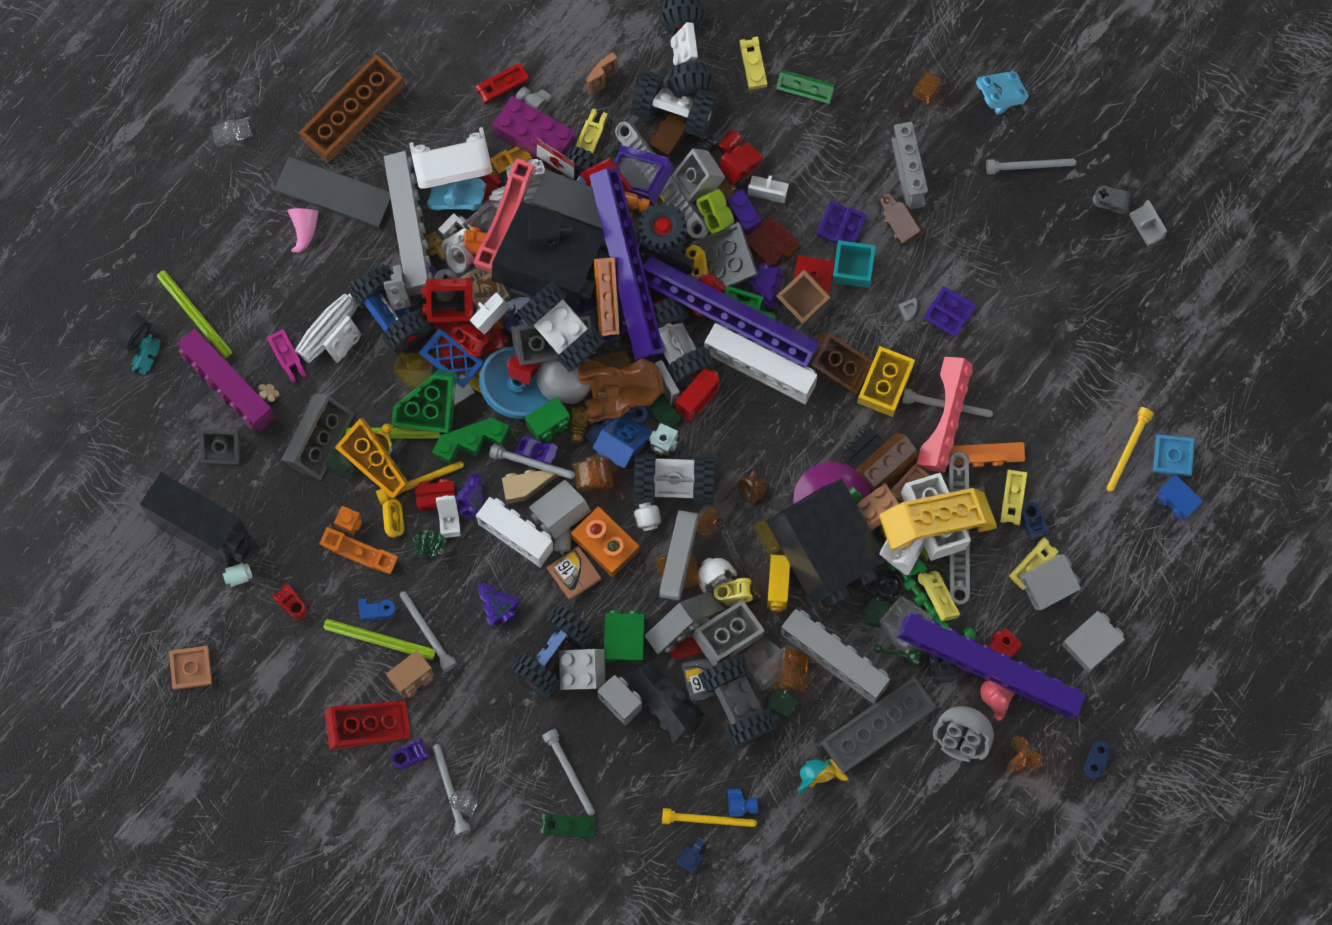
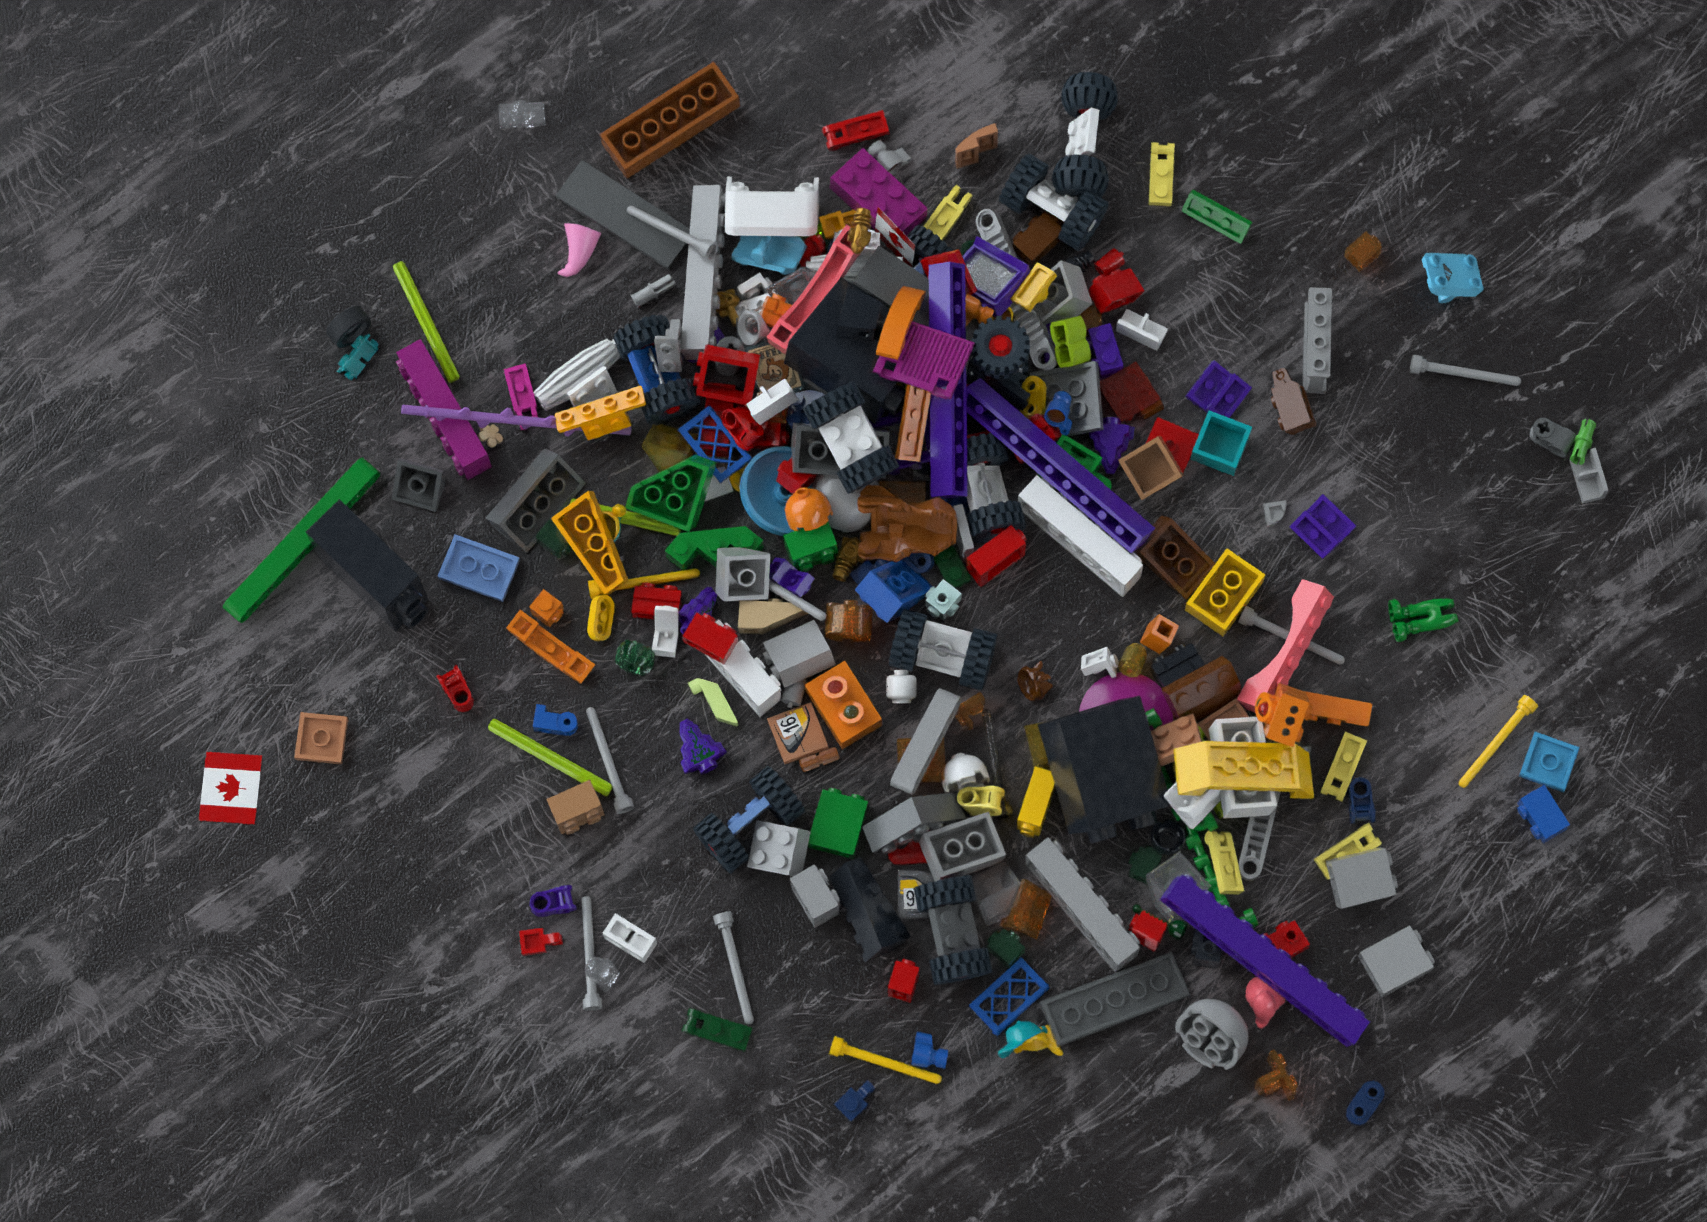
camera: 15 degrees right, 0 degrees up
light aqua brick [223,563,253,587] -> none
red slope [325,701,411,750] -> none
none -> sticker [199,752,262,824]
none -> green beam [223,457,380,623]
none -> medium lavender plant [401,405,631,436]
none -> medium blue plate [437,534,520,602]
none -> red plate [519,928,563,956]
none -> light orange bracket [554,386,646,440]
none -> white brick [603,913,657,963]
none -> light grey piece [627,206,718,259]
none -> light grey axle [630,275,676,308]
none -> red brick [682,613,738,664]
none -> yellowish green piece [688,678,739,727]
none -> light grey slope [715,547,770,601]
none -> orange cylinder [785,487,833,531]
none -> dark orange piece [799,747,839,772]
none -> pearl gold piece [847,208,871,255]
none -> magenta window [873,321,975,400]
none -> orange slope [876,286,926,360]
none -> red brick [888,959,919,1003]
none -> blue window [969,957,1050,1036]
none -> yellow tile [1011,262,1057,312]
none -> blue piece [1044,391,1072,435]
none -> white bracket [1081,647,1119,678]
none -> clear yellow brick [1118,643,1147,677]
none -> red brick [1128,911,1167,952]
none -> orange brick [1140,614,1179,654]
none -> orange piece [1255,683,1312,747]
none -> green piece [1388,598,1459,642]
none -> bright green pin [1570,419,1596,465]

